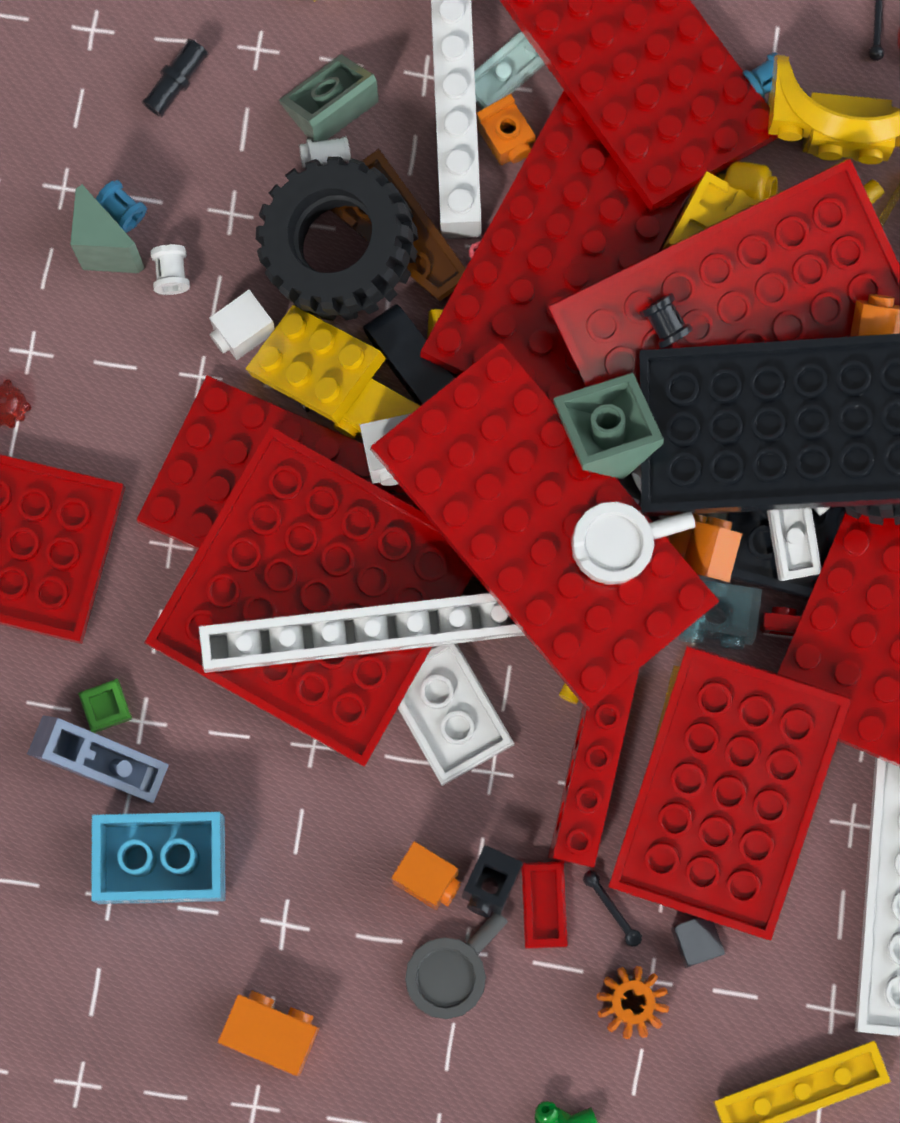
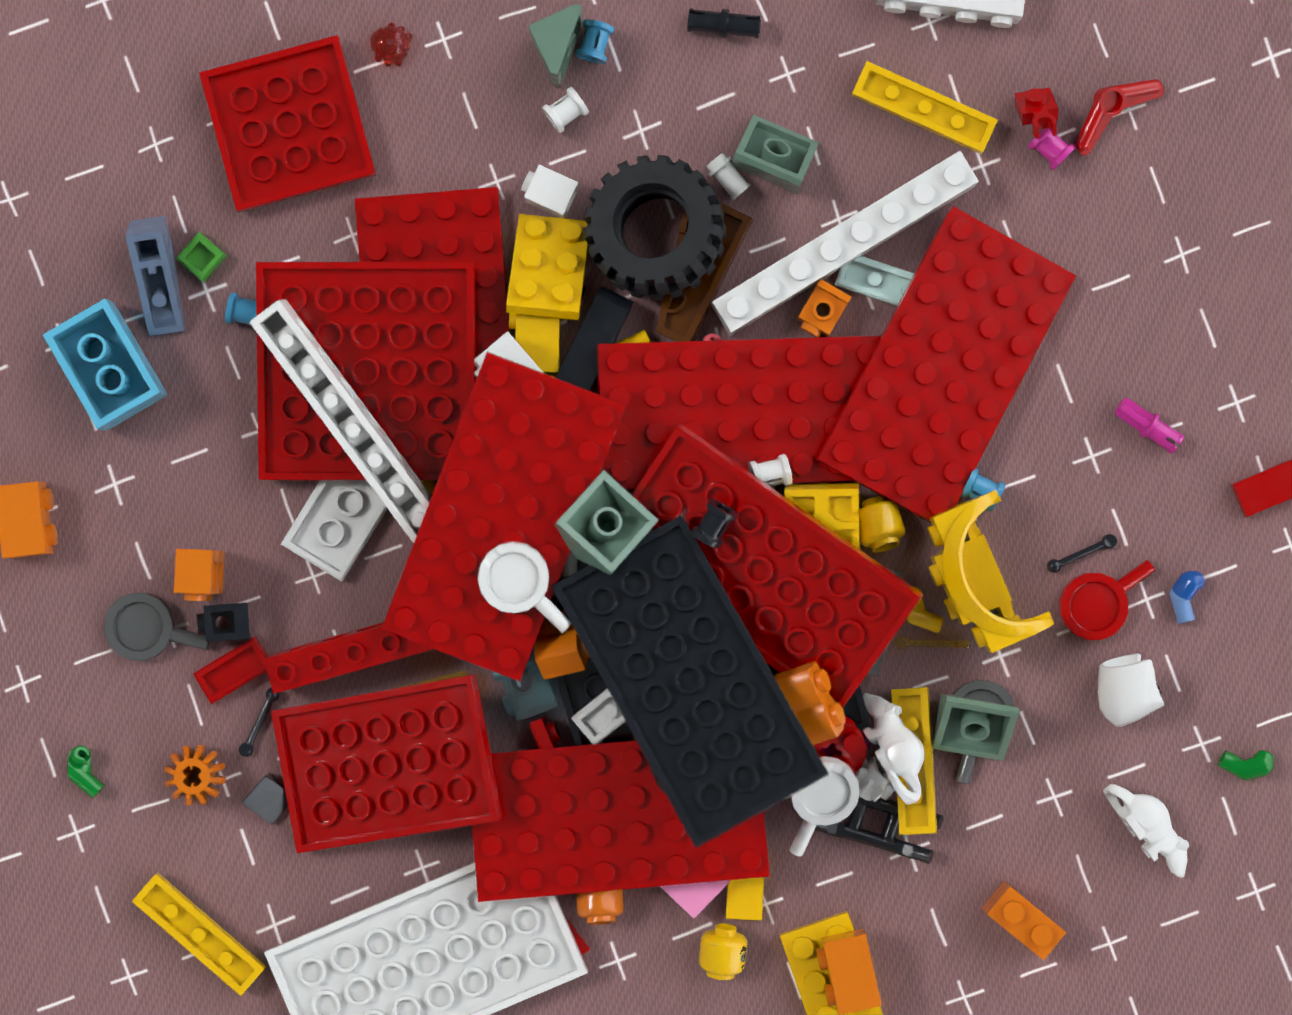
camera: 60 degrees right, 10 degrees up
none -> dark azure bush [225,292,256,325]
none -> white bush [748,454,792,487]

